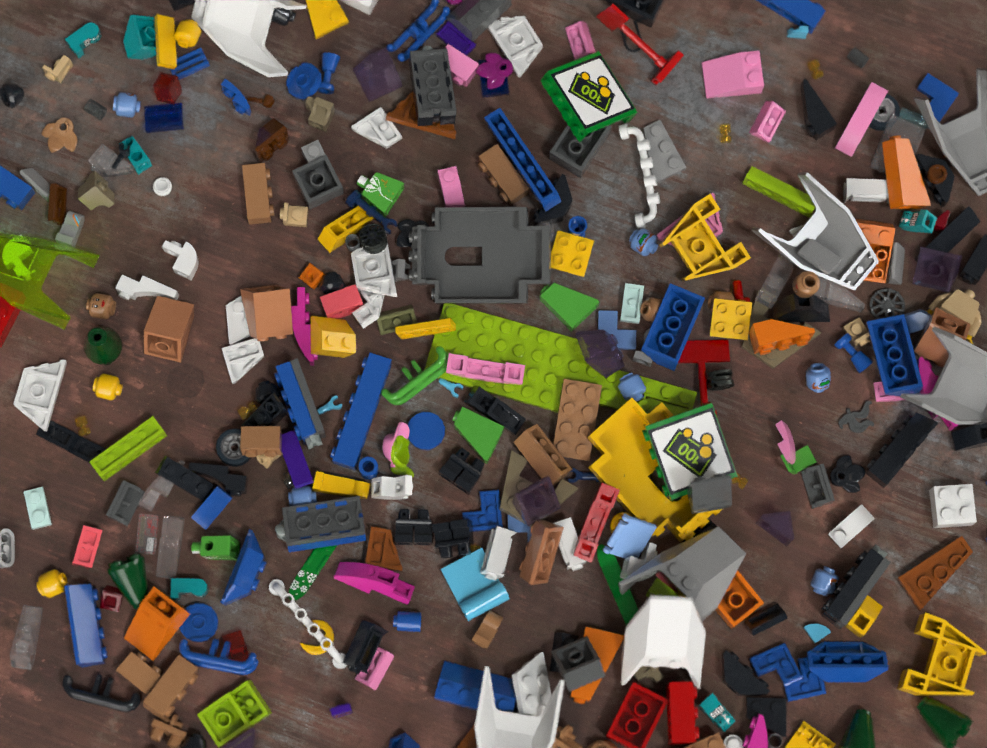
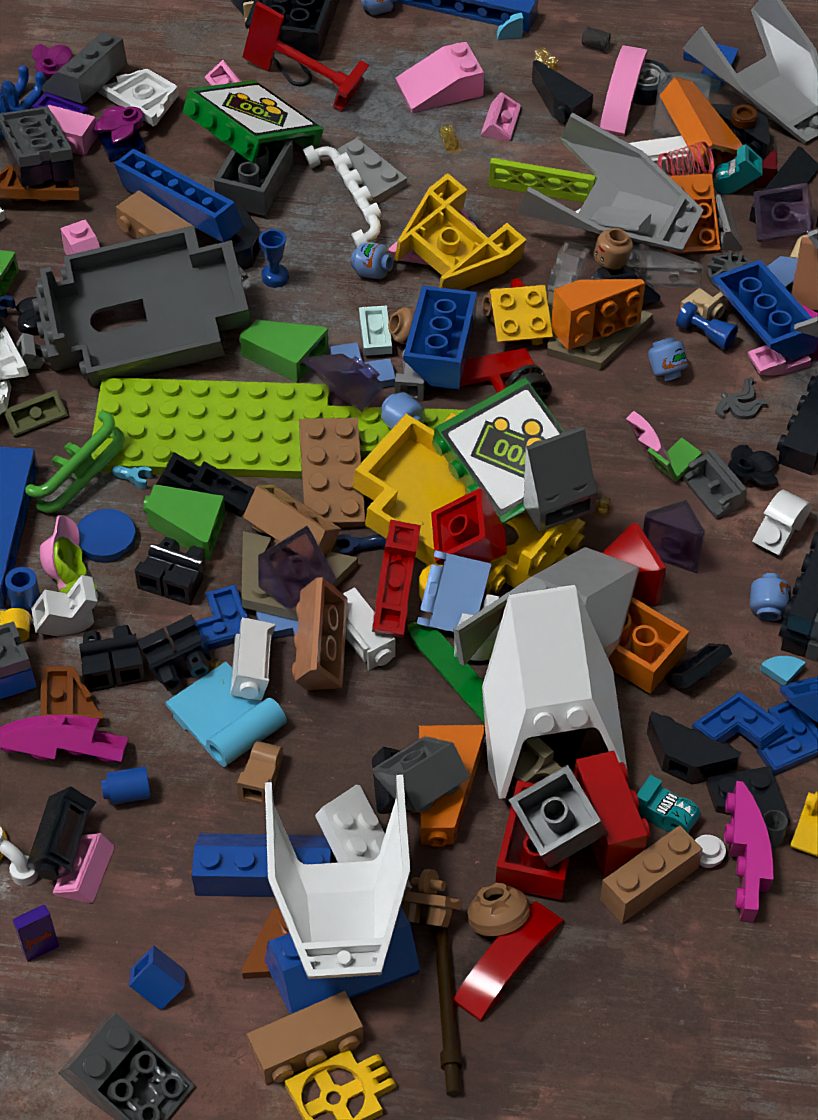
camera: 10 degrees left, 25 degrees down
yellow tile [395,318,456,339] -> none
bright pink slope [446,353,525,385] -> none
yellow hinge [551,231,594,277] -> none
none -> red slope [431,487,507,565]
none -> dark grey brick [508,765,608,868]
none -> red slope [602,523,666,606]
none -> coral piece [658,141,714,176]

